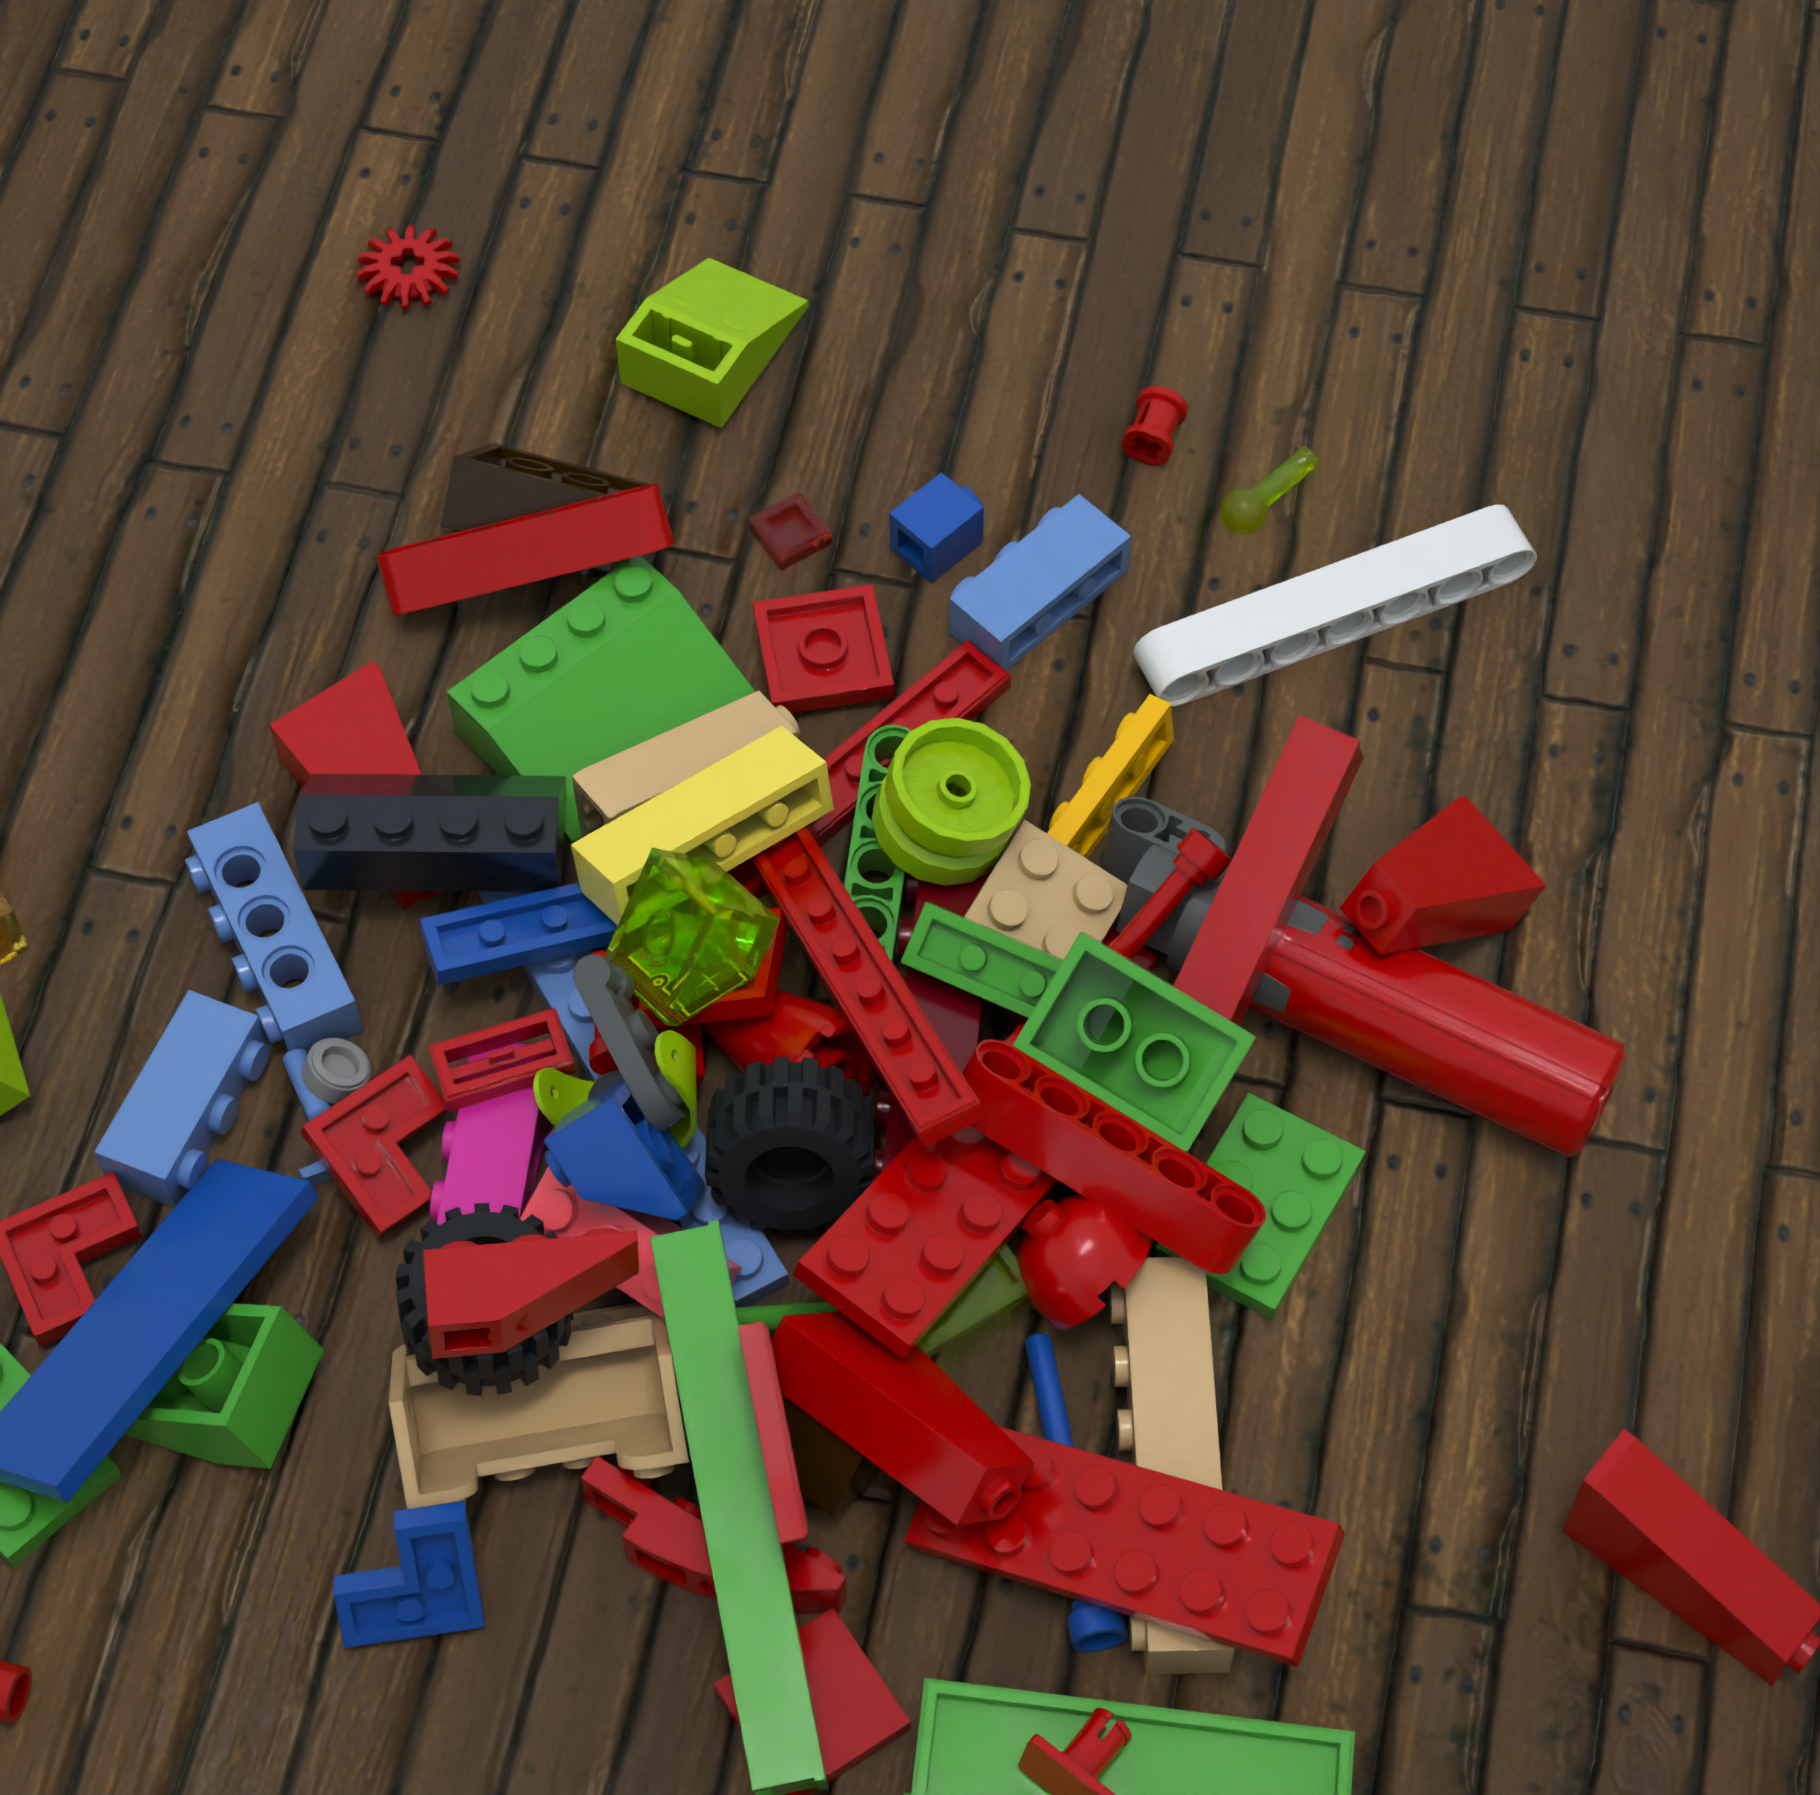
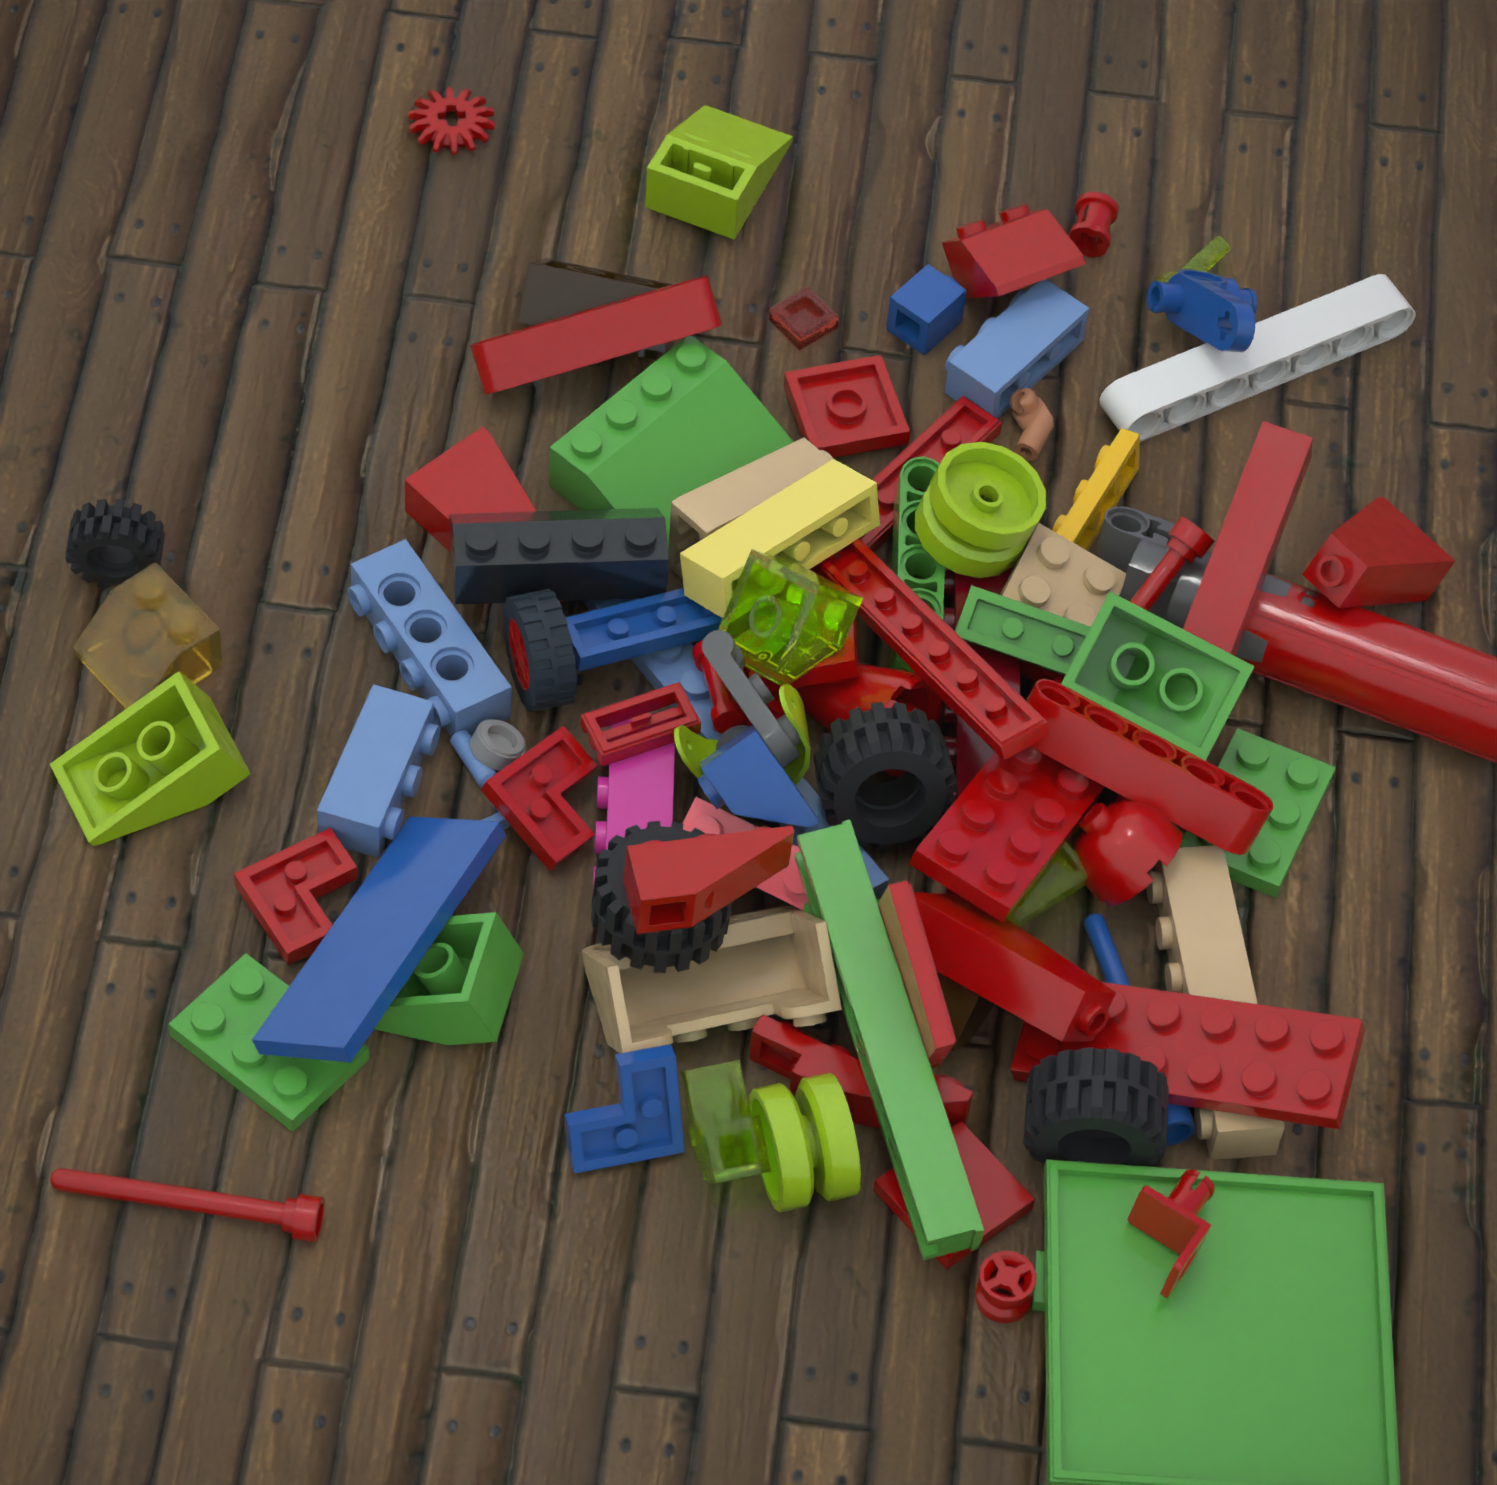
camera: 10 degrees left, 5 degrees down
none -> black wheel [503,589,577,712]
none -> clear neon green brick [681,1060,771,1183]
none -> lime wheel [749,1072,861,1212]
none -> red slope [942,204,1086,299]
none -> nougat arm [1009,388,1054,461]
none -> black tyre [1023,1047,1169,1167]
none -> blue piece [1147,269,1257,353]

